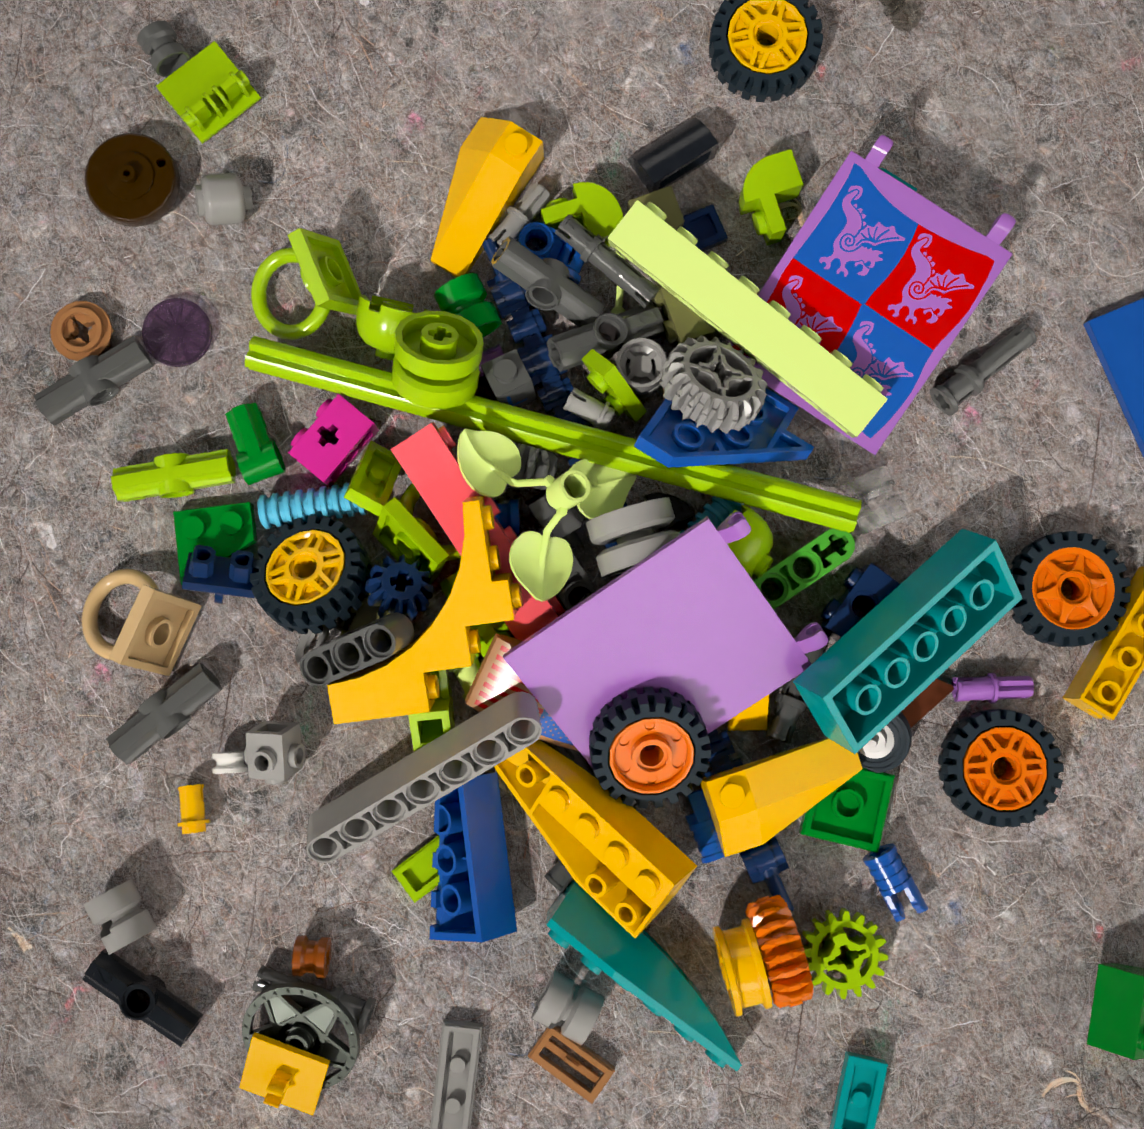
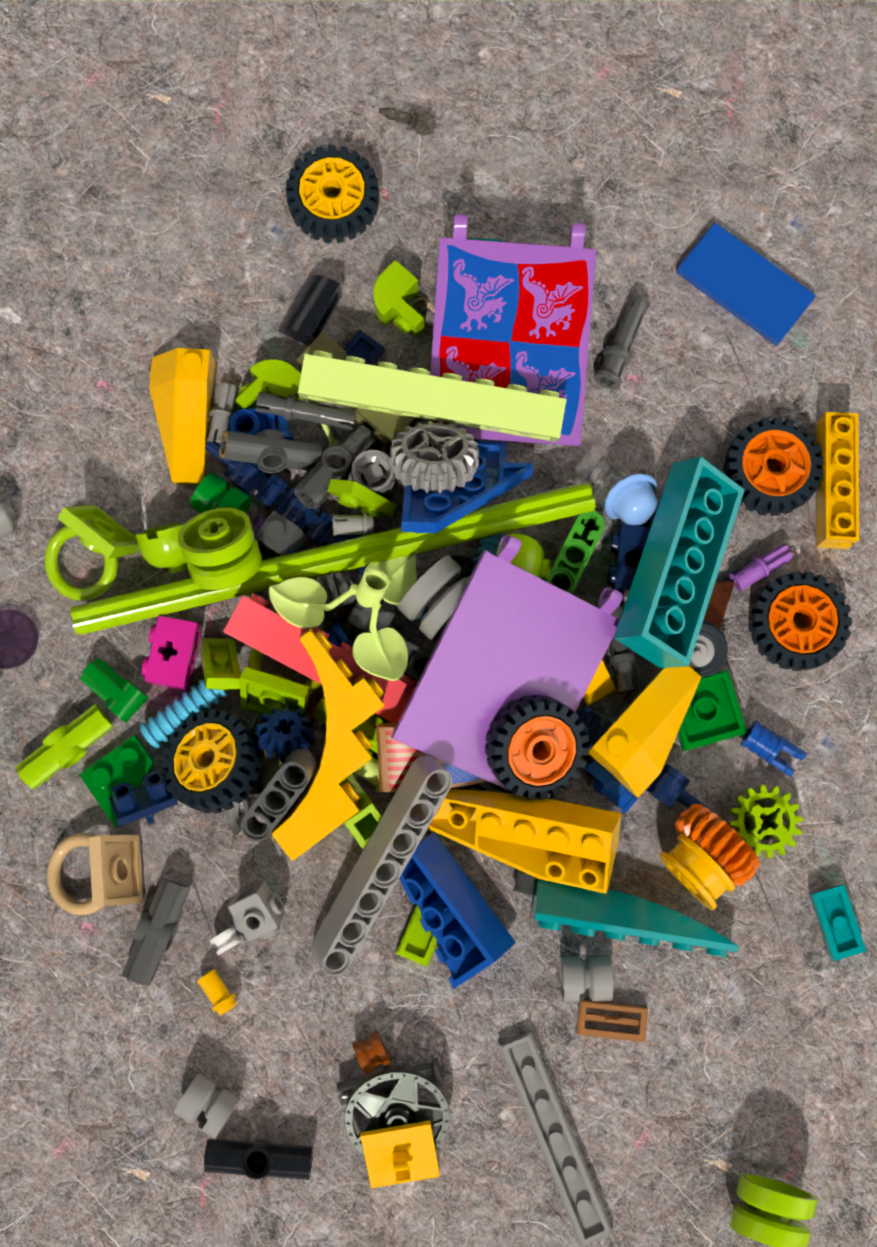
camera: 30 degrees left, 5 degrees down
none -> light blue hat [604,473,658,526]

